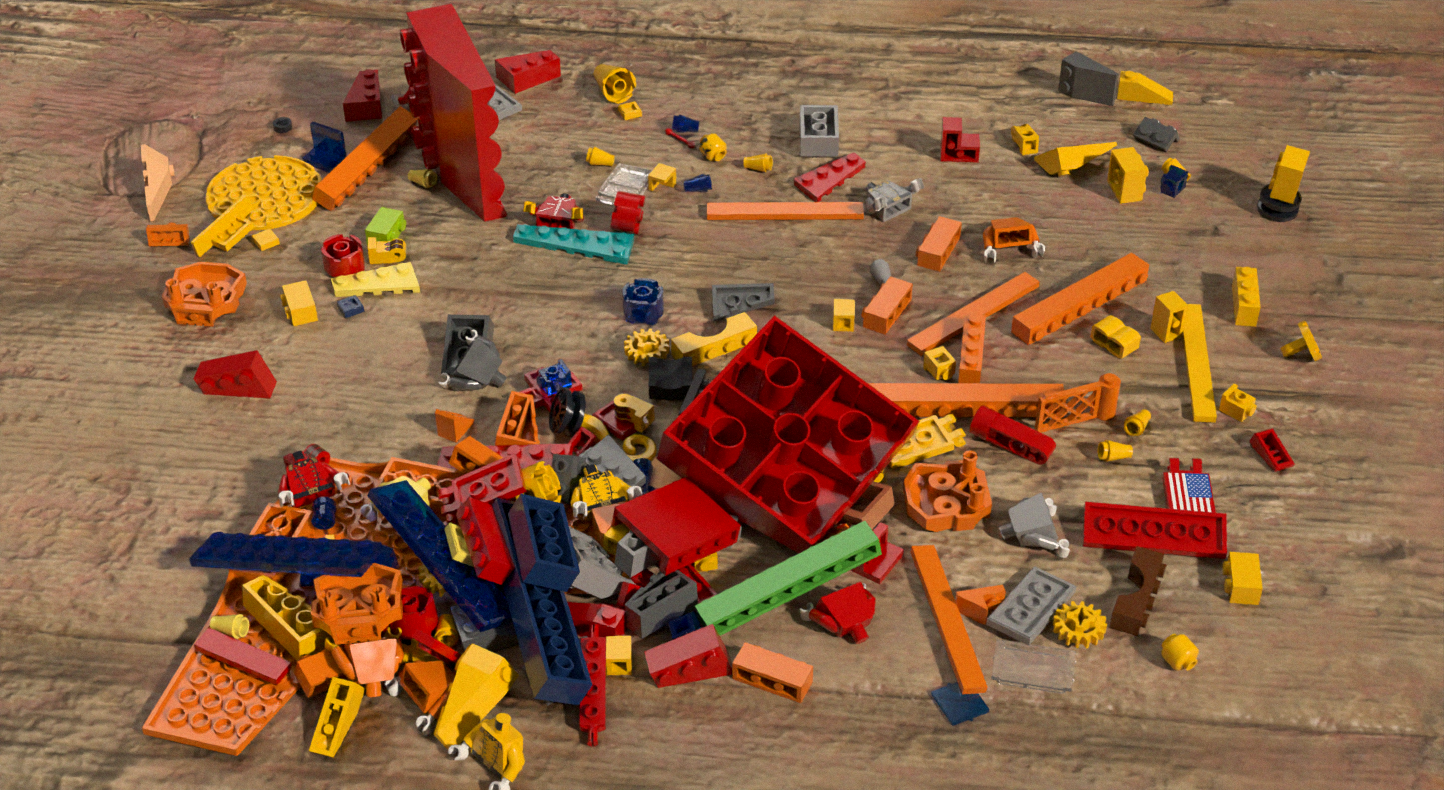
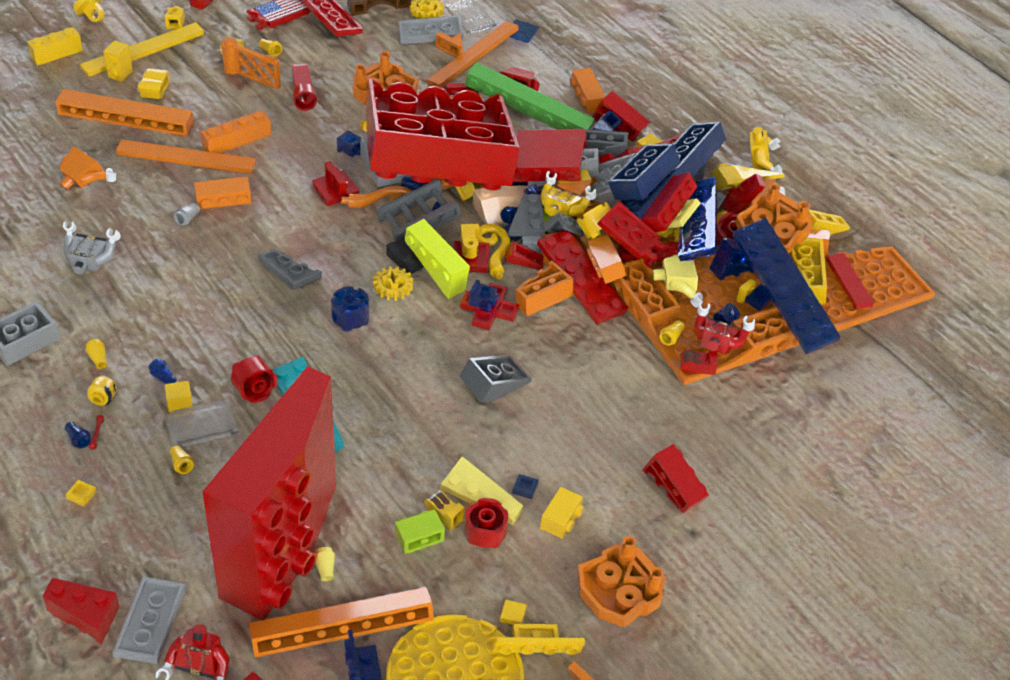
camera: 135 degrees left, 5 degrees up
light yellow cone [210,614,249,639] -> none
orange slope [435,409,475,443] -> none
dark grey torso [438,330,507,390] -> none
black wheel [549,388,586,437] -> none
yellow cone [593,64,636,104] -> none
yellow arch [671,312,757,366] -> none
orange tile [707,202,864,220] -> none
wing [794,152,866,202] -> none
yellow panel [833,299,855,332] -> none
orange brick [868,383,1066,418] -> none
yellow tile [889,414,966,469] -> none
orange brick [915,216,962,272] -> none
yellow brick [923,346,956,380] -> none
light grey torso [999,493,1070,558] -> none
none -> neon yellow wedge [405,219,470,299]
none -> yellow cone [659,320,685,346]

